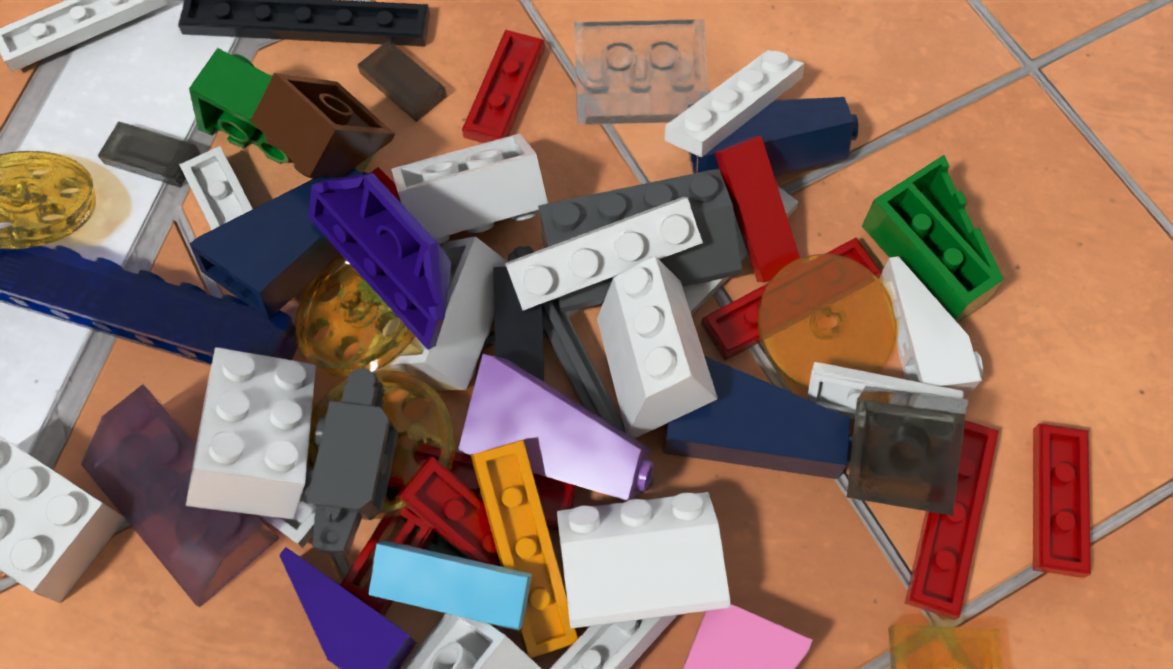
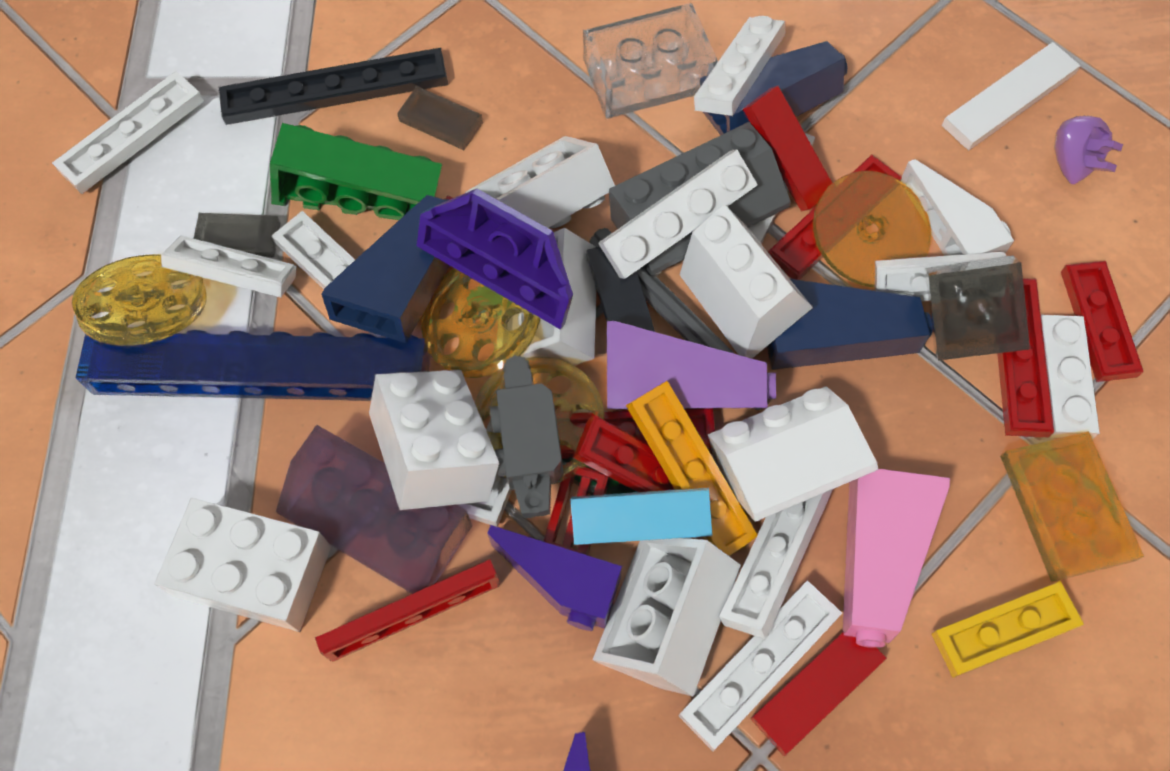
camera: 15 degrees left, 0 degrees up
reddish brown slope [250,73,395,179] -> none
red tile [462,29,545,143] -> none
green wedge [862,155,1004,323] -> none
none -> white tile [161,236,296,298]
none -> red tile [315,559,500,662]
none -> white tile [942,42,1081,151]
none -> white plate [1041,315,1100,439]
none -> medium lavender piece [1054,116,1123,184]

